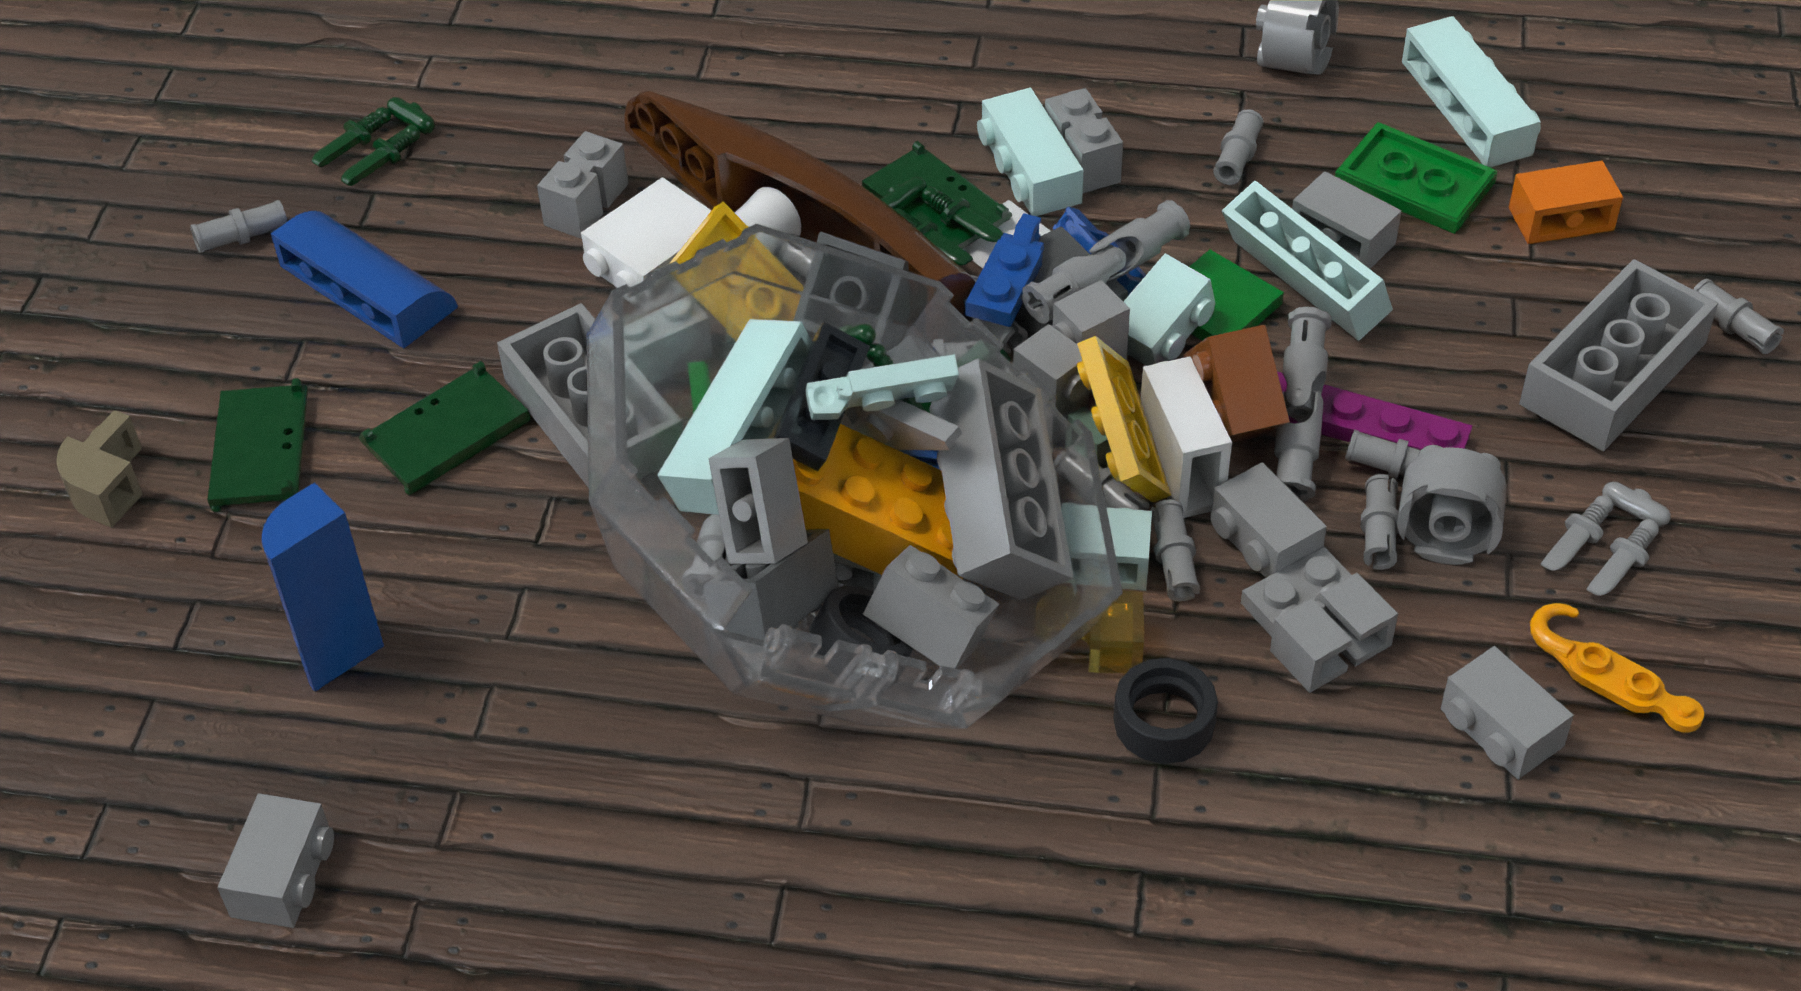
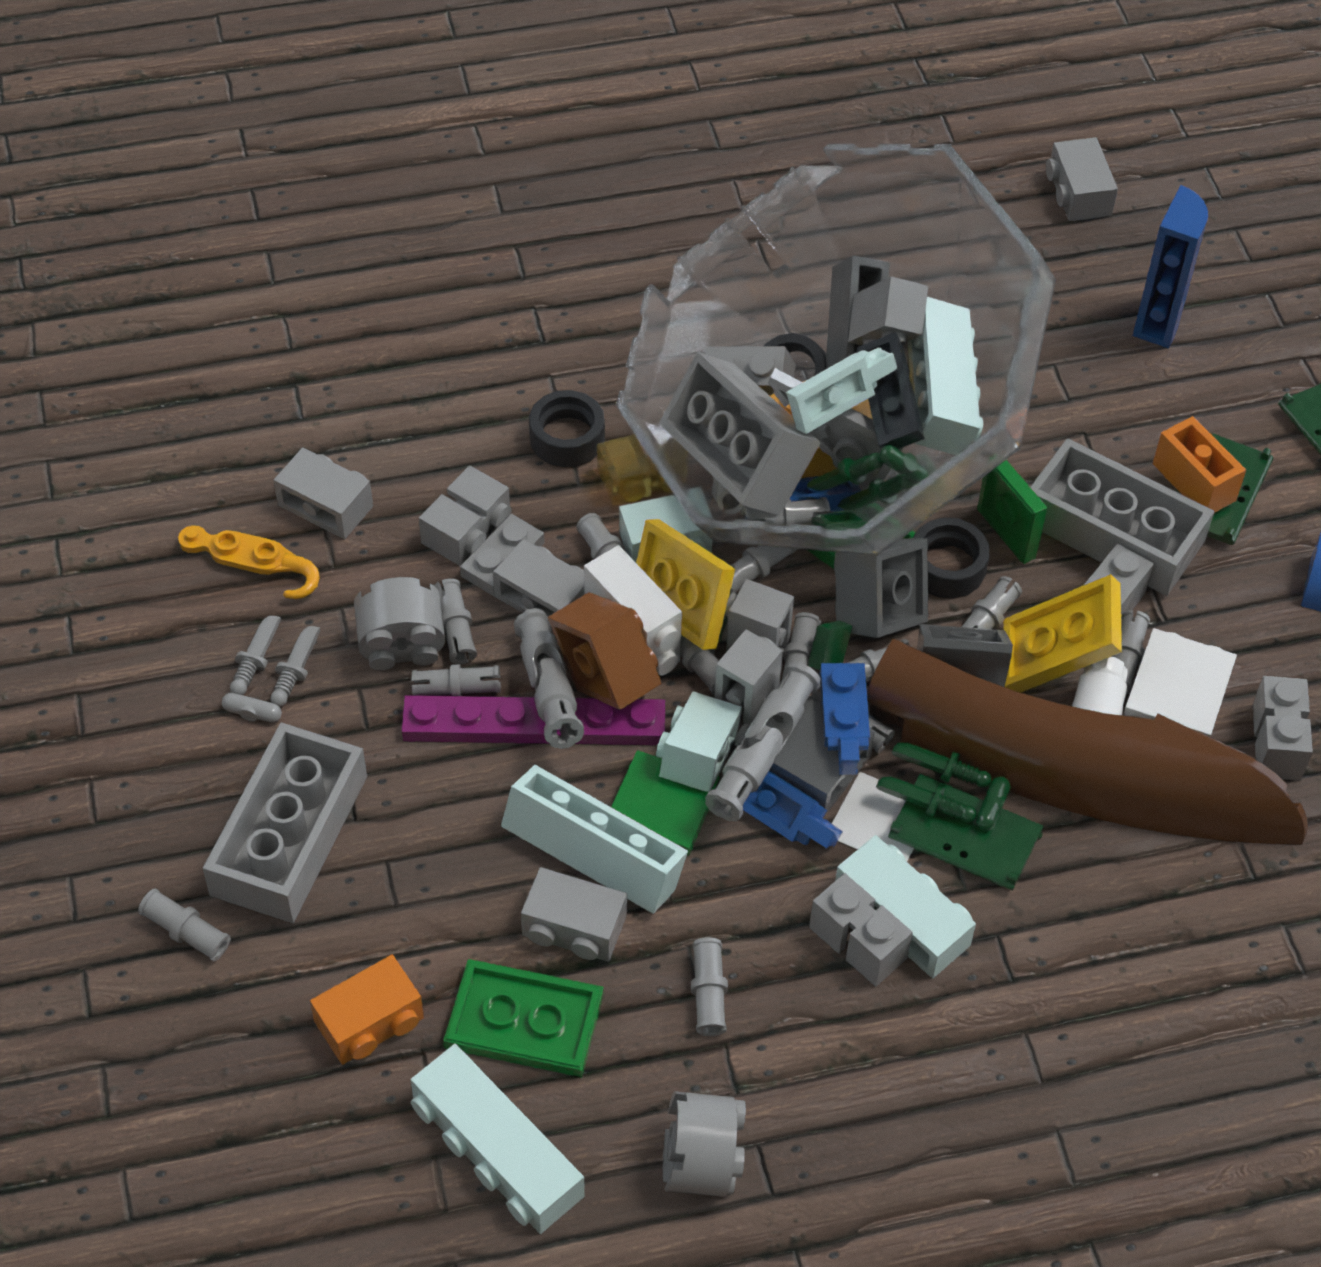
camera: 155 degrees right, 5 degrees up
none -> orange brick [1152,416,1246,513]

